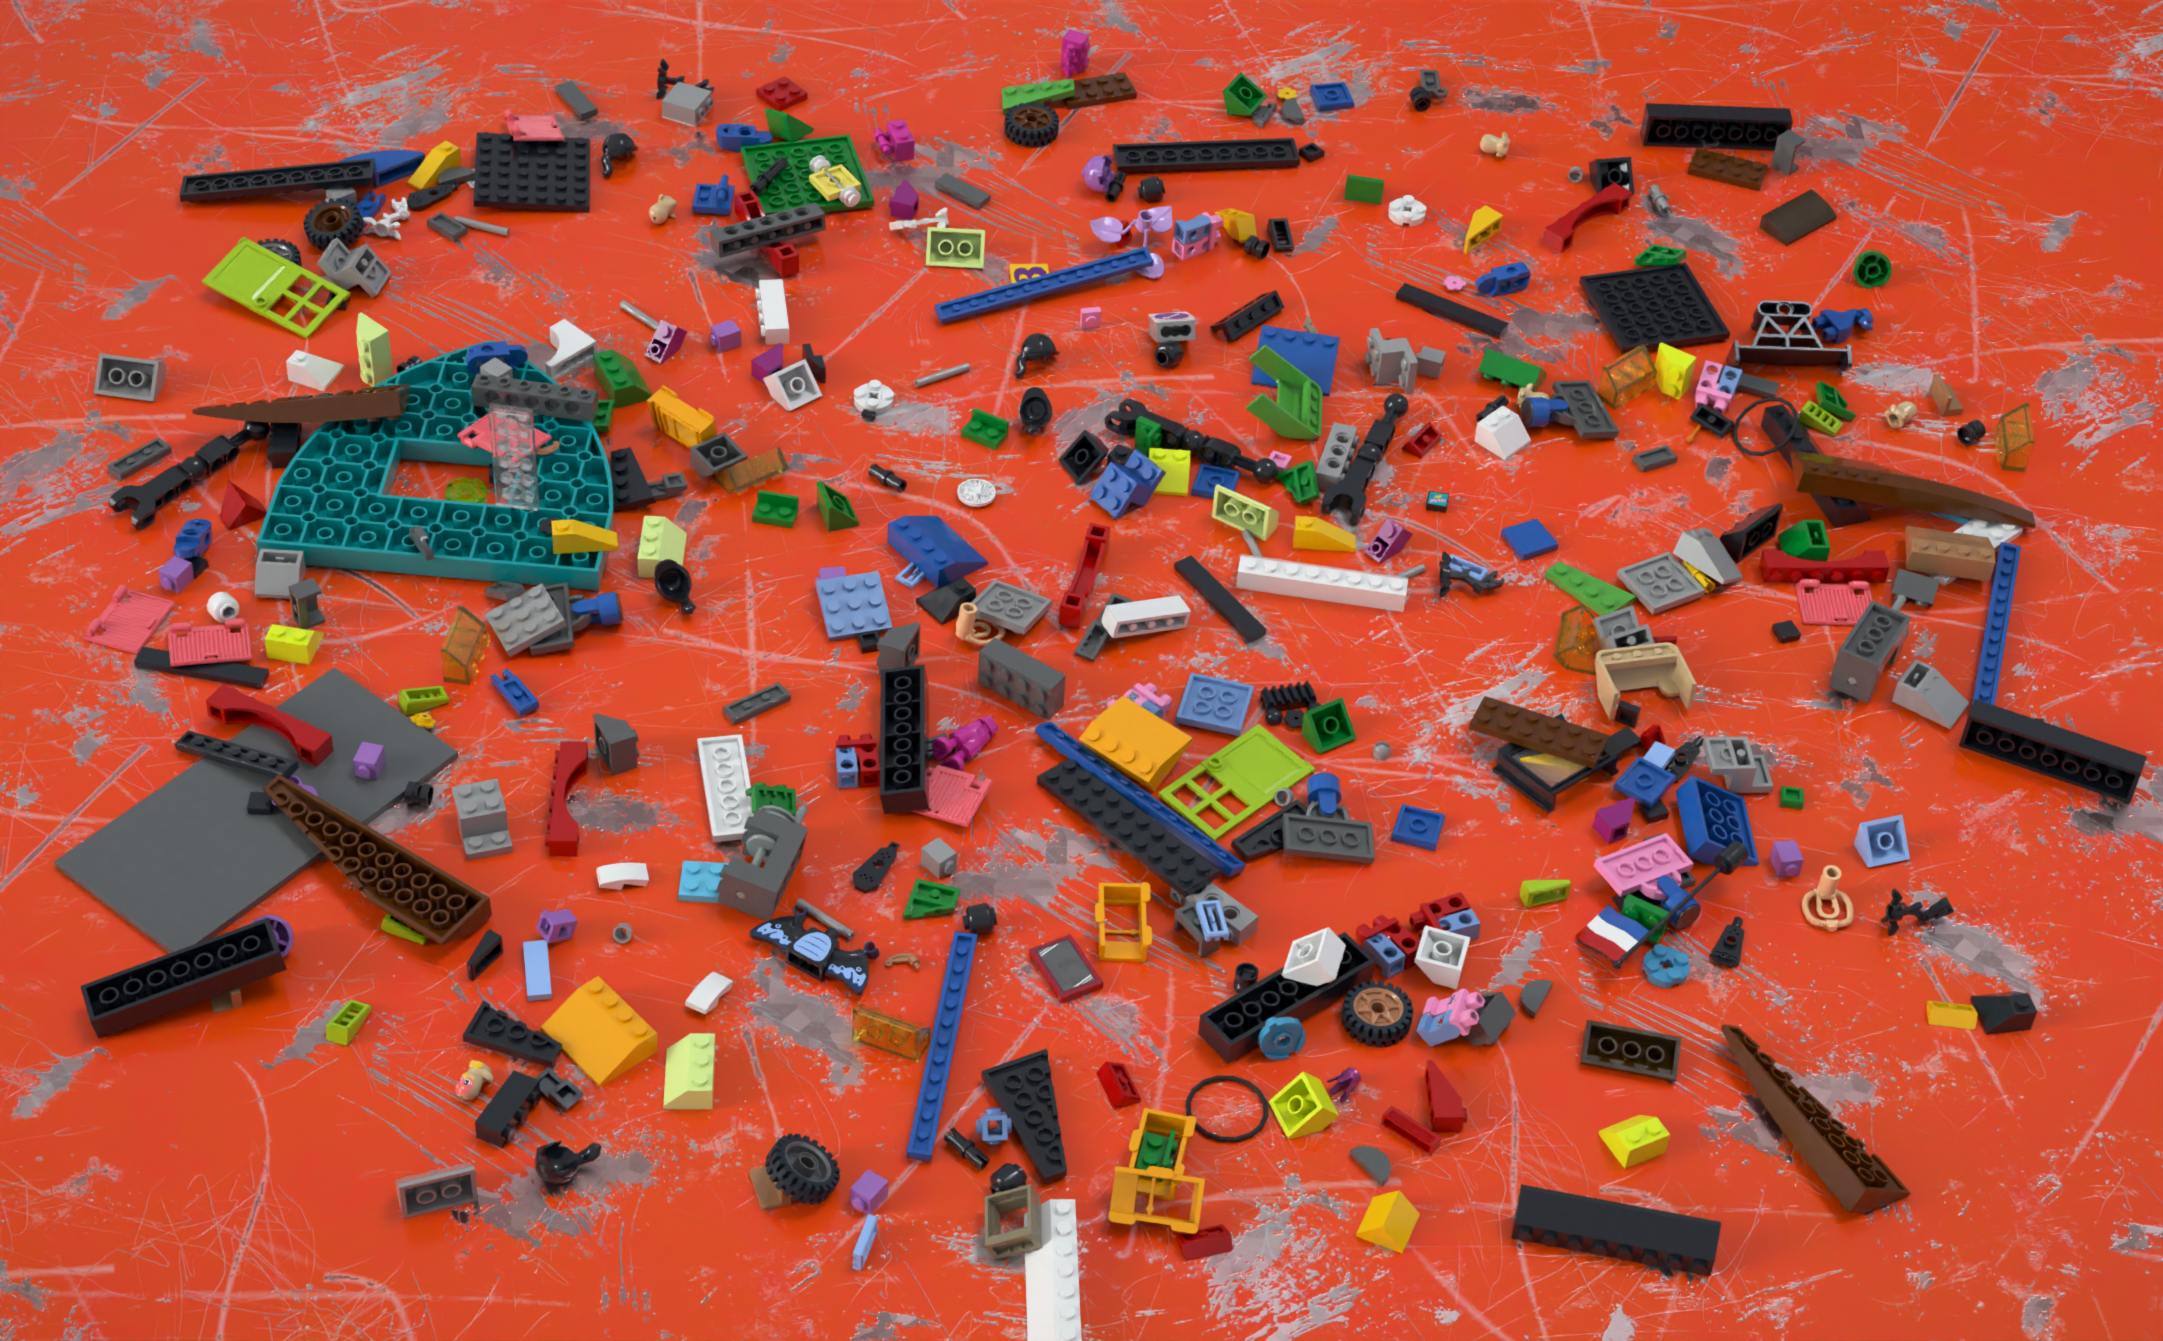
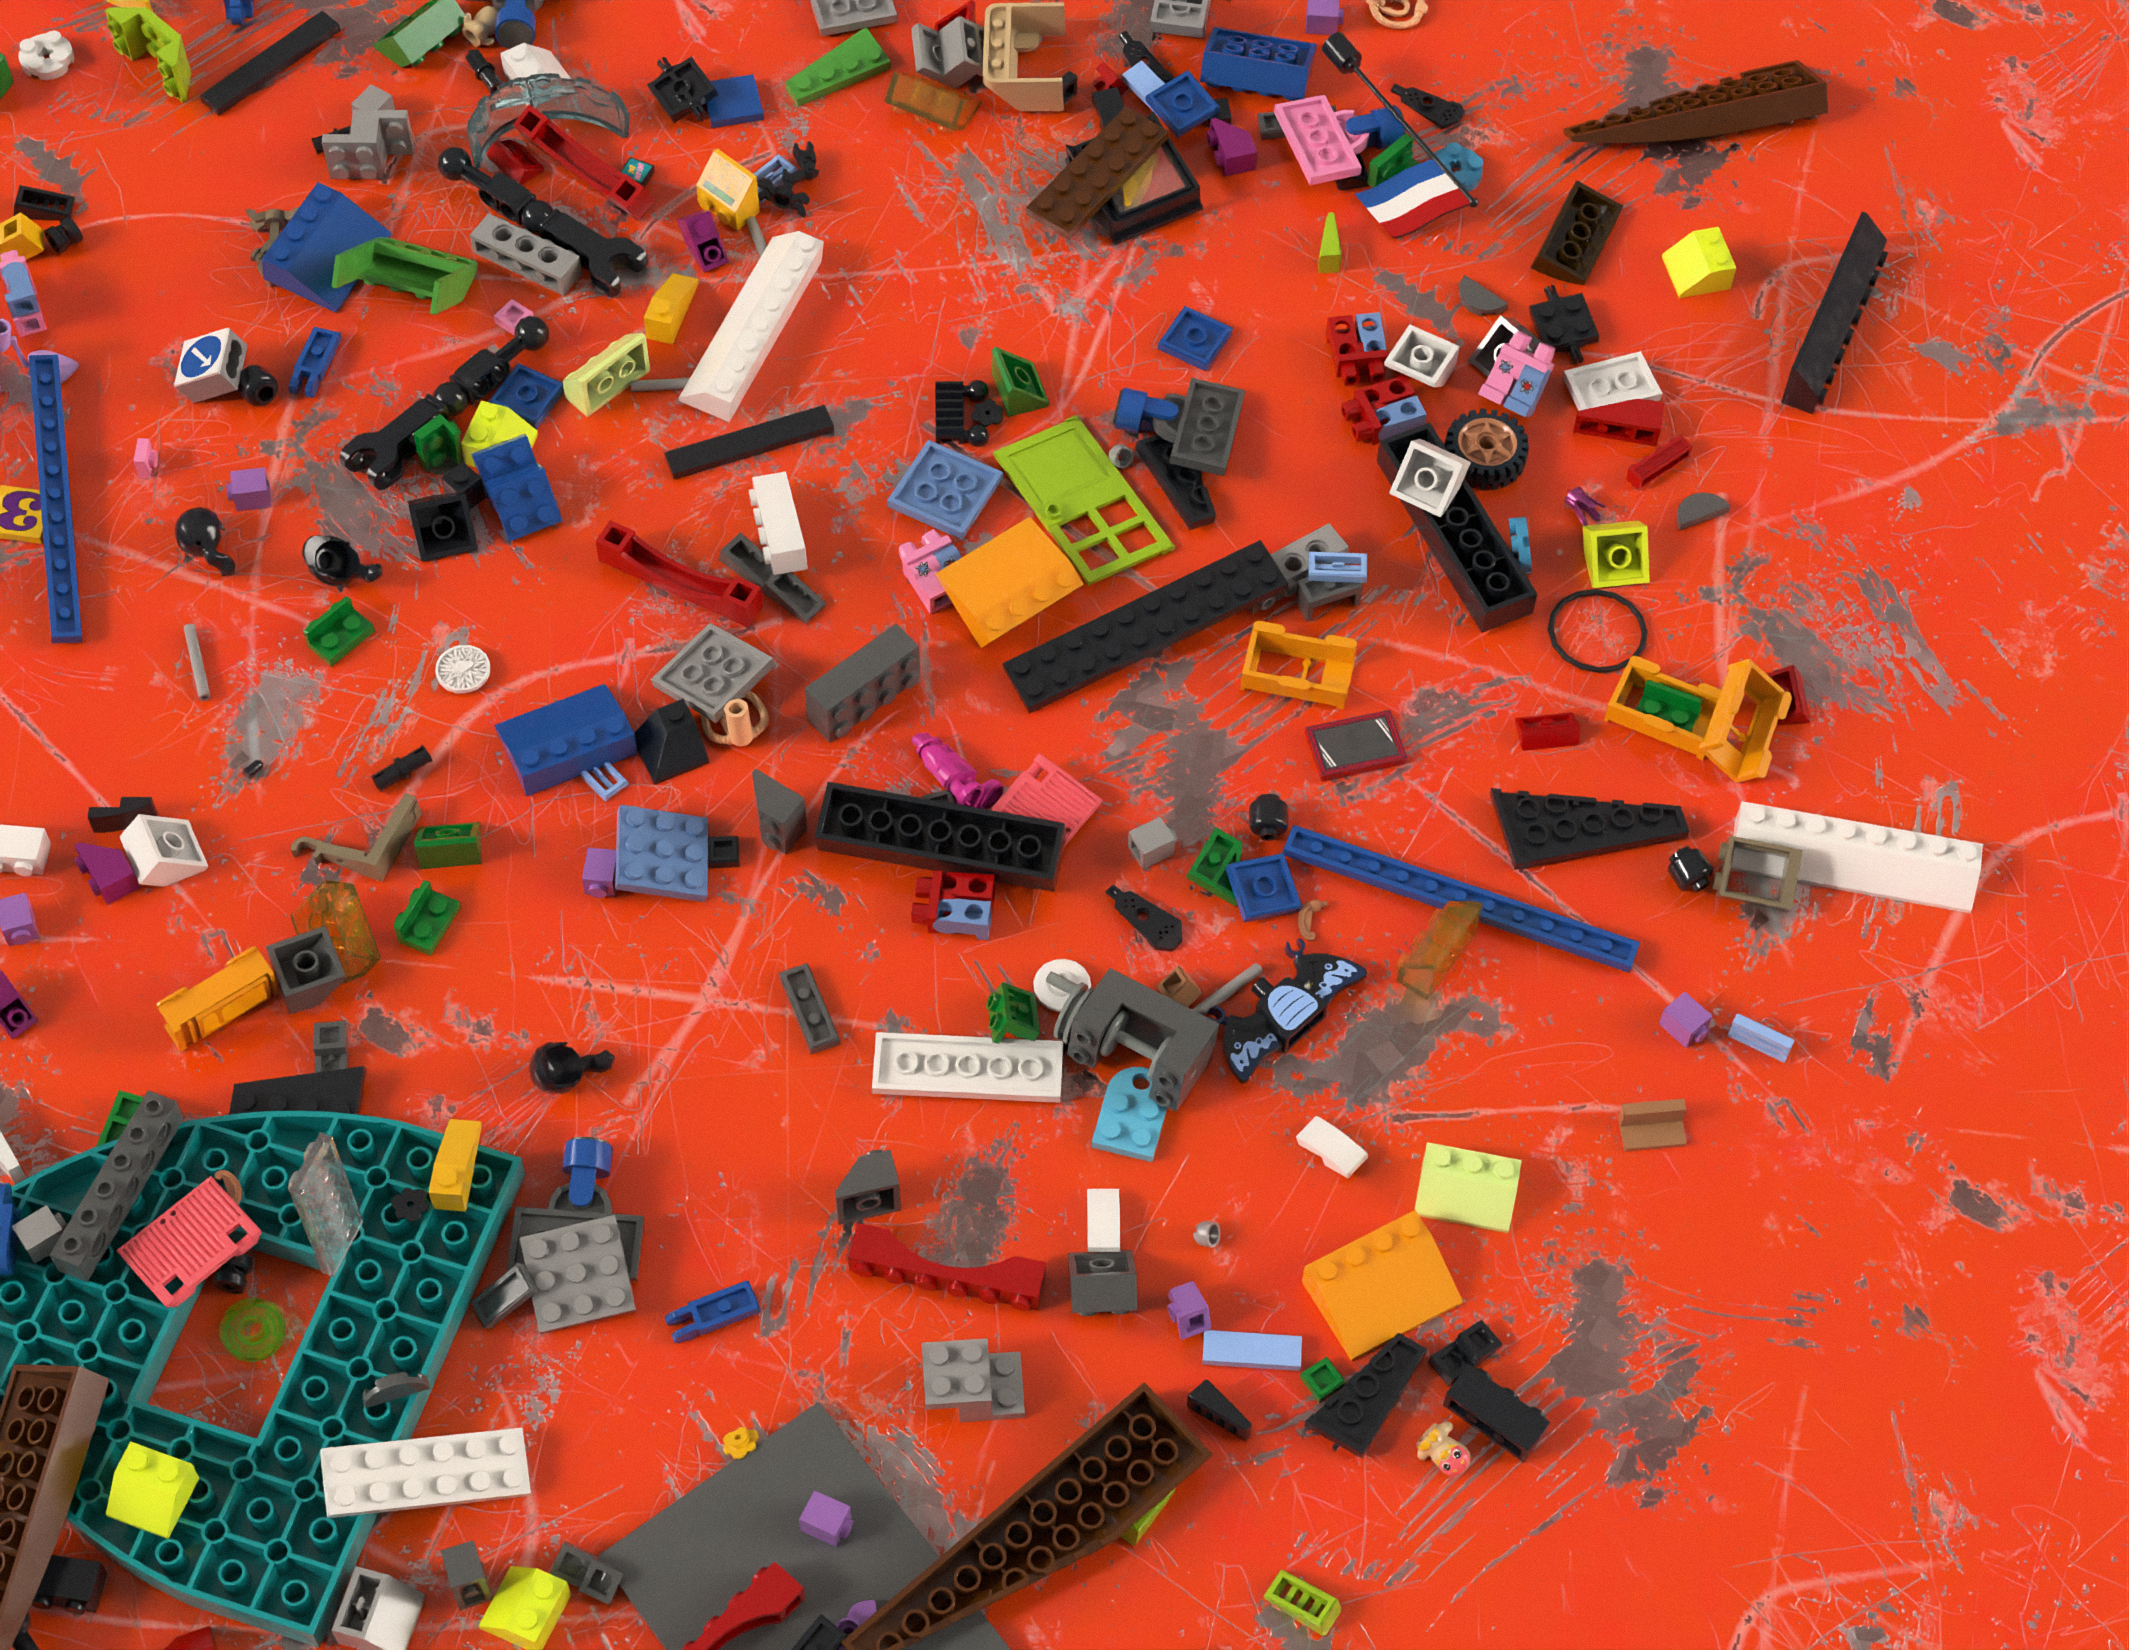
camera: 75 degrees left, 15 degrees up
light grey slope [395,1162,478,1219] -> none
lime slope [398,686,449,716] -> none
black wheel [404,781,434,807] -> none
clear yellow slope [441,606,490,686] -> none
black piece [535,1141,601,1184] -> none
green slope [593,349,653,409] -> none
yellowish green slope [638,516,687,578] -> none
black wheel [765,1133,840,1205] -> none
white plate [854,380,894,415] -> none
black pin [944,1128,990,1171] -> none
medium blue brick [976,1108,1012,1144] -> none
blue plate [1035,722,1246,876] -> none
black fence [1210,290,1284,341] -> none
black wheel [1233,963,1259,993] -> none
green wing [1277,460,1320,505] -> none
yellow slope [1356,1190,1420,1254] -> none
light grey hinge [1373,741,1391,760] -> none
bright pink plant [1444,276,1466,291] -> none
none -> lime slope [105,7,191,103]
none -> neon yellow slope [106,1441,199,1539]
none -> medium lavender brick [226,467,271,511]
none -> blue hinge [288,327,342,398]
none -> dark tan hinge [291,793,422,882]
none -> white plate [320,1428,531,1518]
none -> clear light blue windscreen [467,73,630,169]
none -> red arch [513,104,655,221]
none -> dark grey slope [549,1541,624,1604]
none -> black plate [647,56,718,123]
none -> yellow slope [696,148,760,231]
none -> white wheel [1033,959,1091,1012]
none -> dark grey slope [1068,1250,1138,1316]
none -> medium nougat slope [1157,965,1203,1007]
none -> blue tile [1225,853,1302,923]
none -> green tile [1300,1357,1346,1403]
none -> black plate [1529,285,1599,365]
none -> white plate [1562,351,1662,411]

